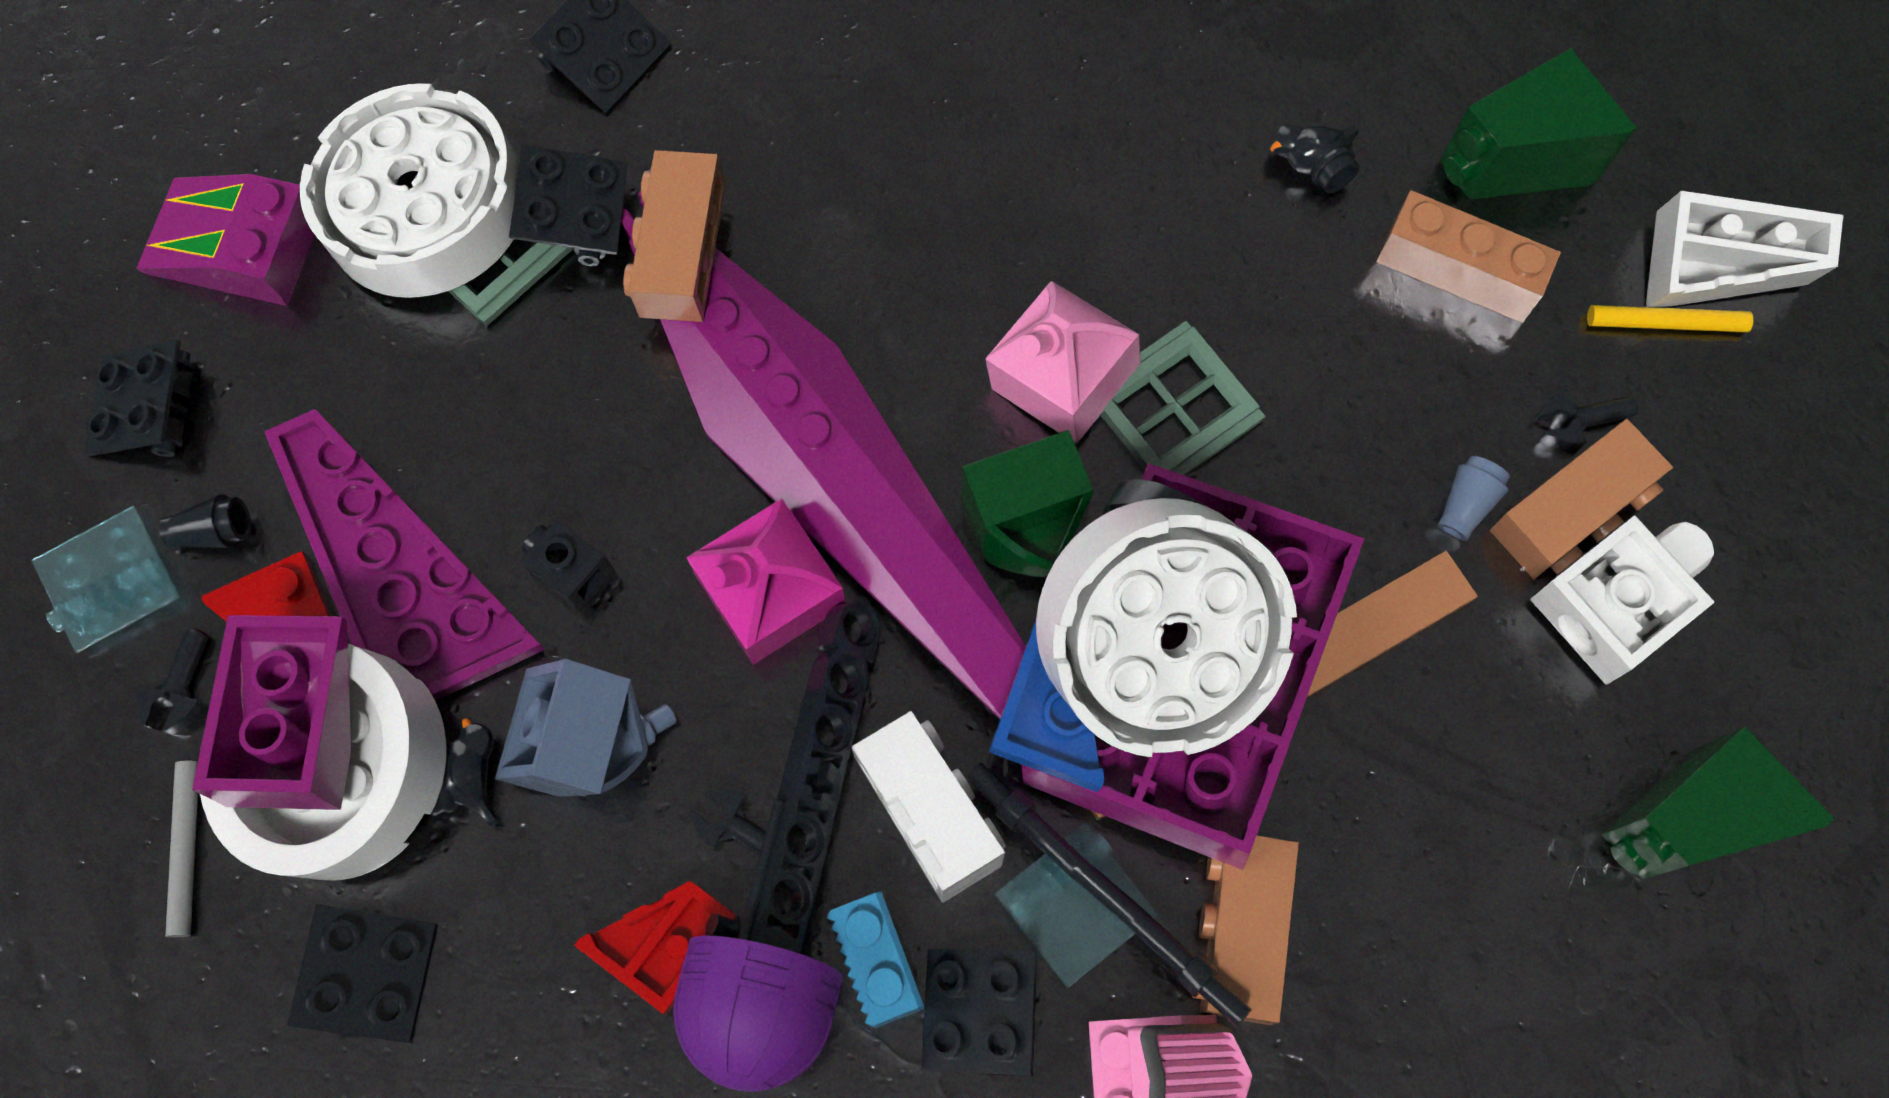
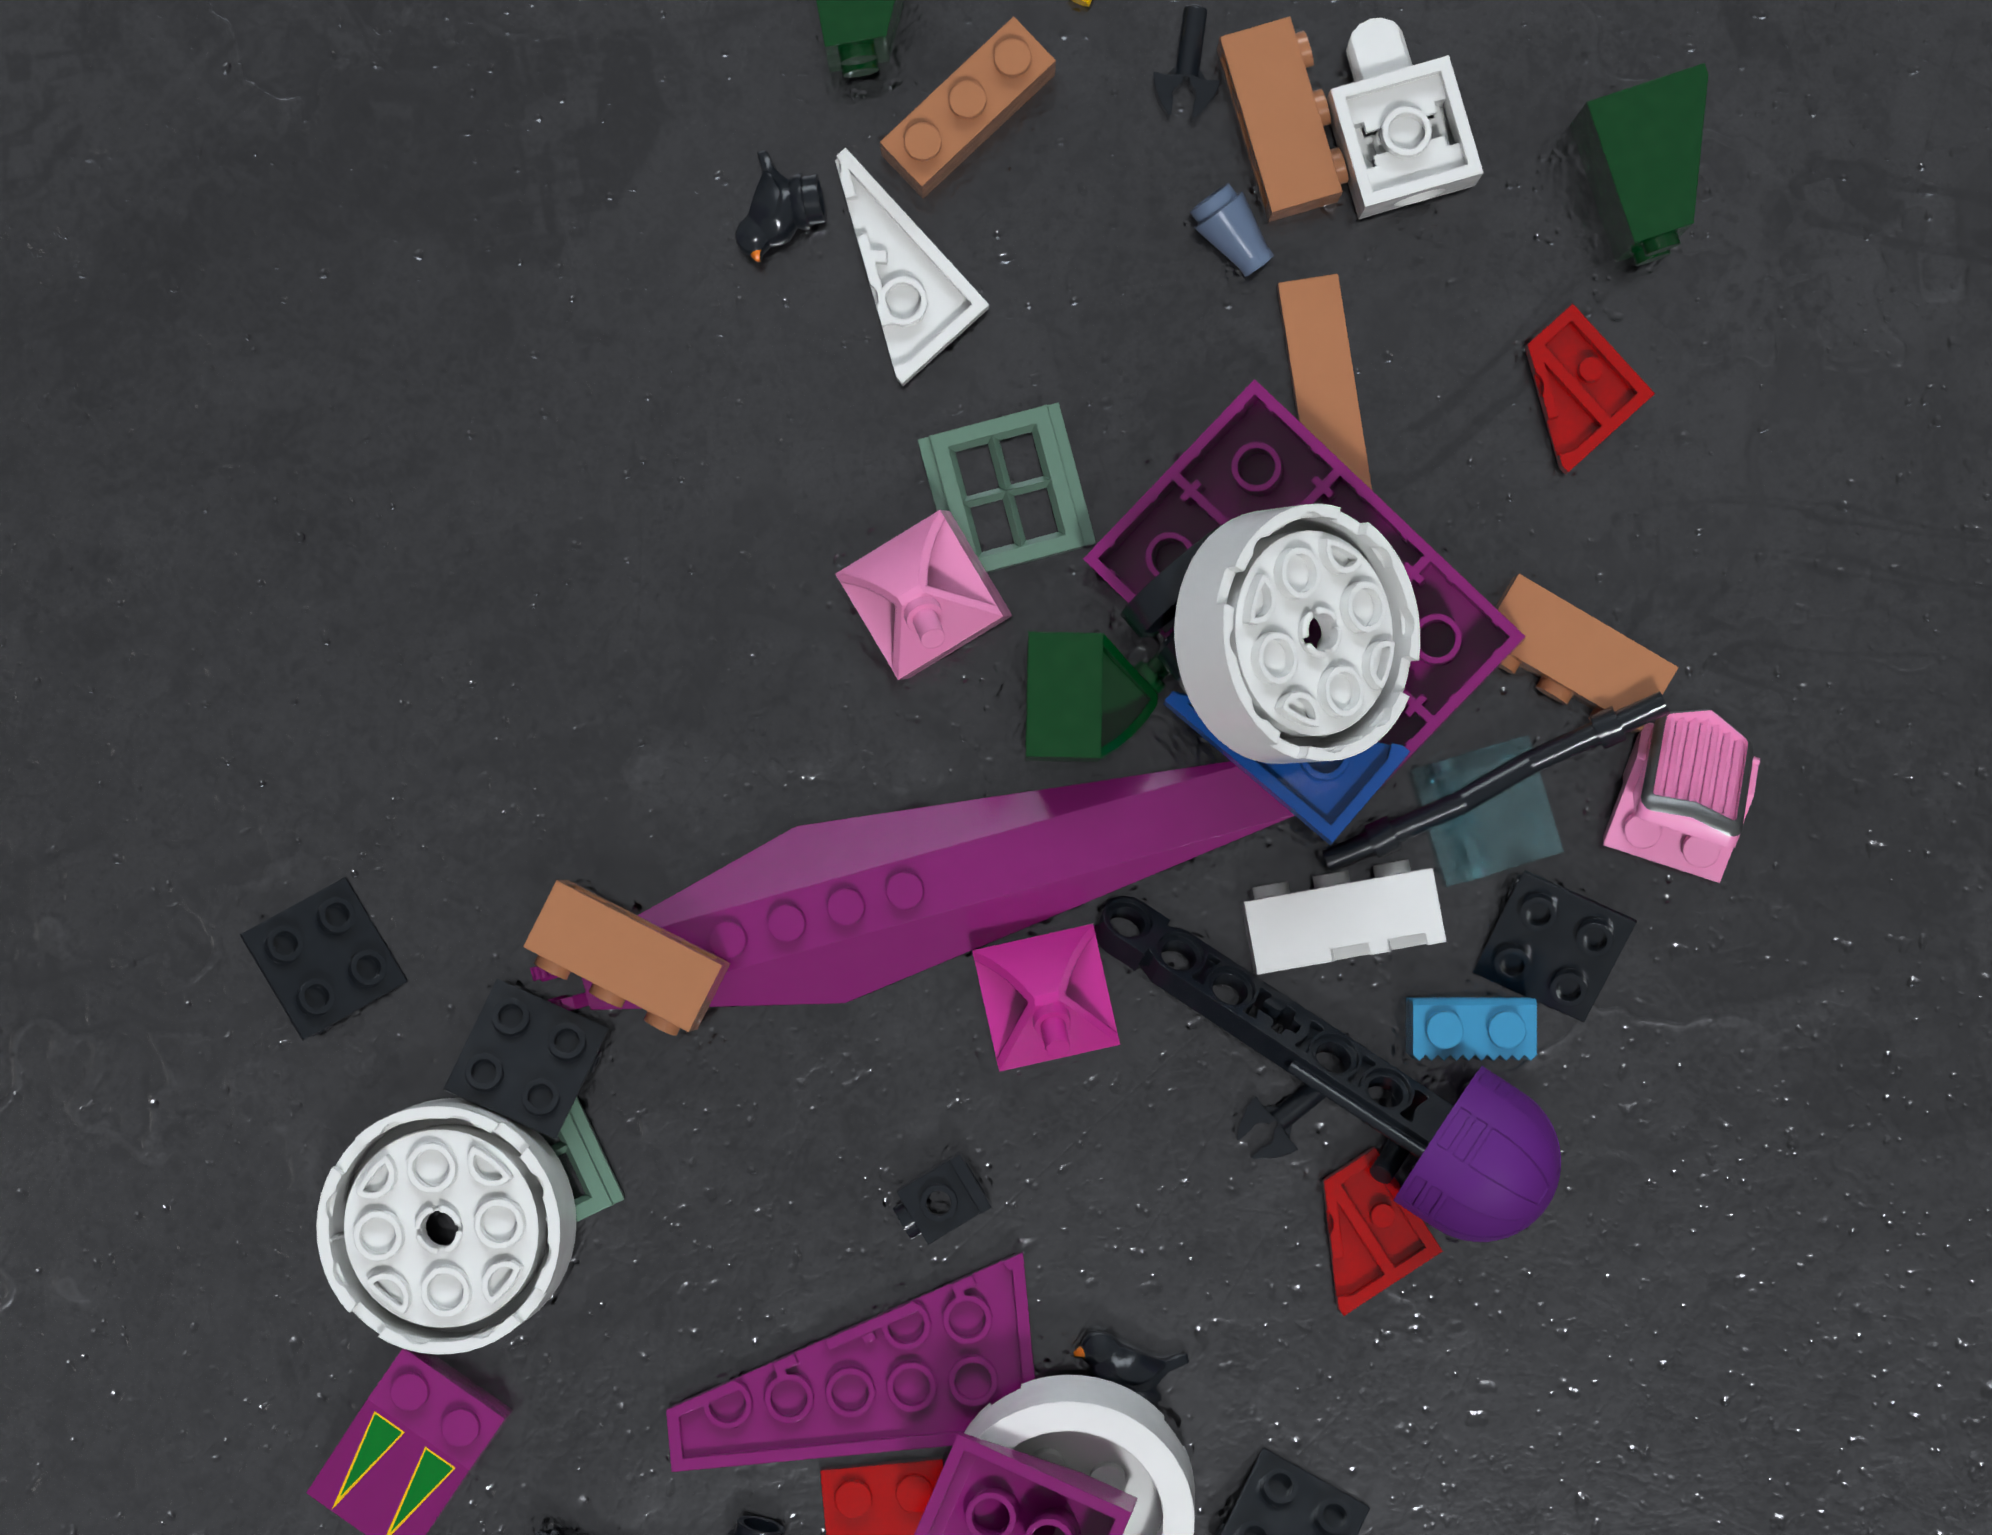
camera: 70 degrees left, 15 degrees up
sand blue piece [495,659,676,797] -> none
none -> white wing [835,148,989,386]
none -> red wing [1525,304,1655,475]

